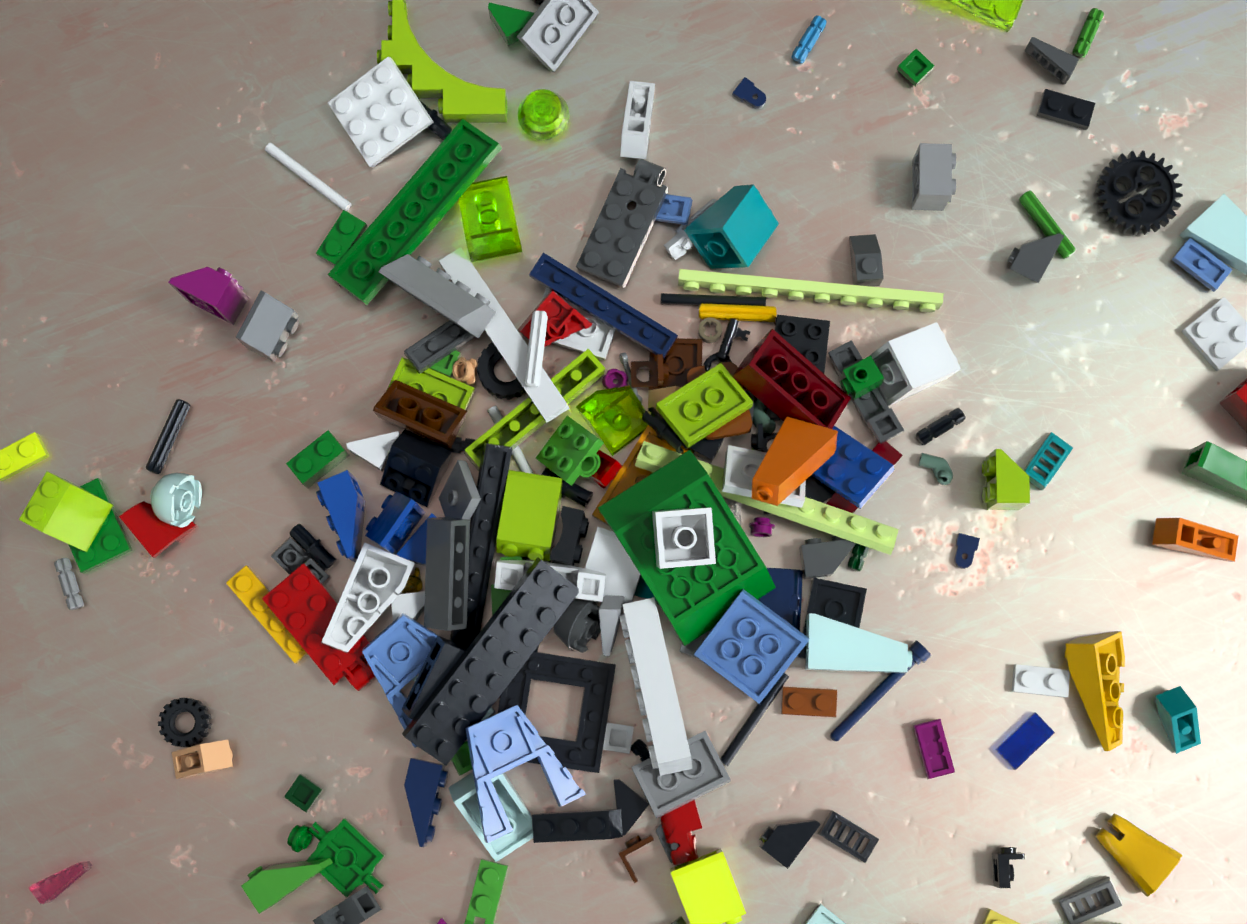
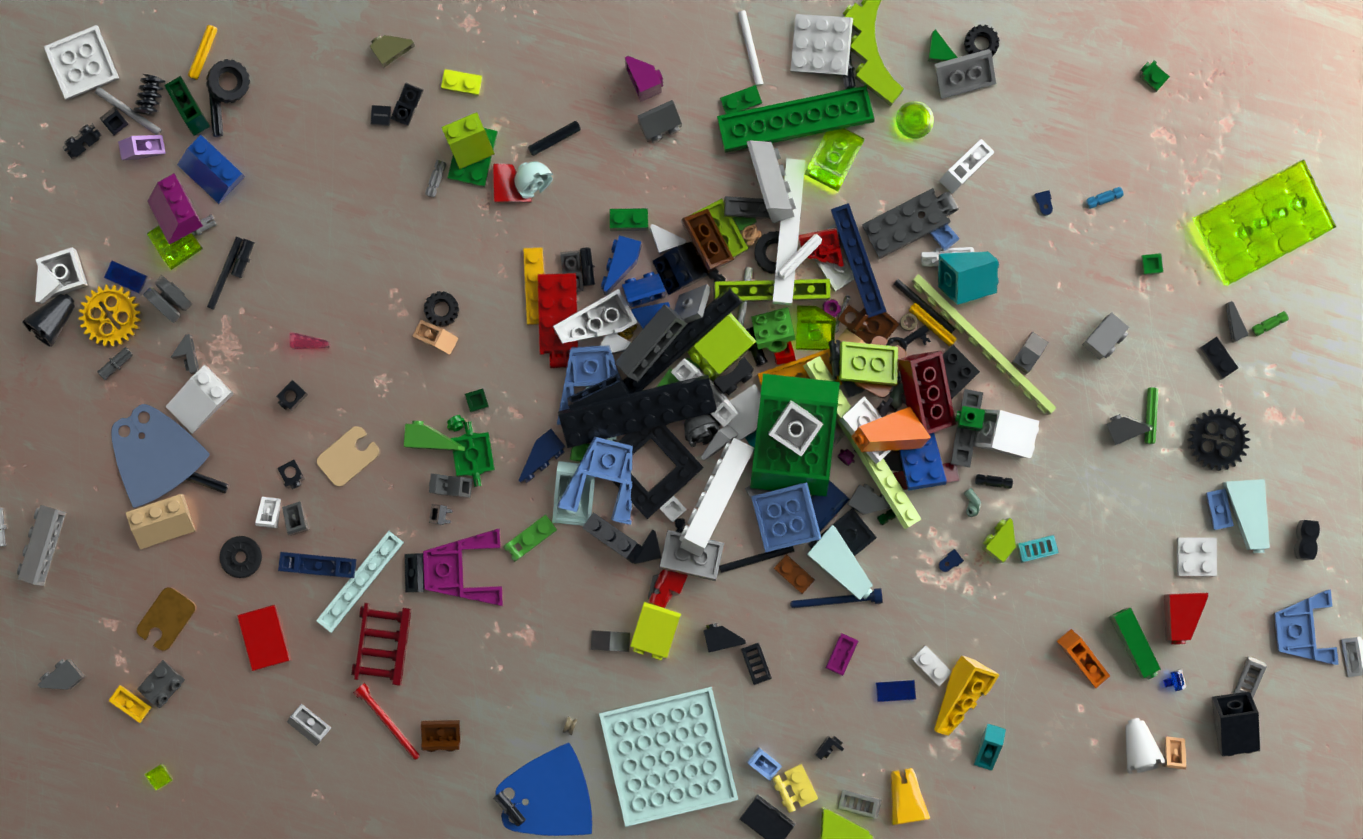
camera: 30 degrees right, 5 degrees up
reddish brown bracket [618,834,654,883] -> none

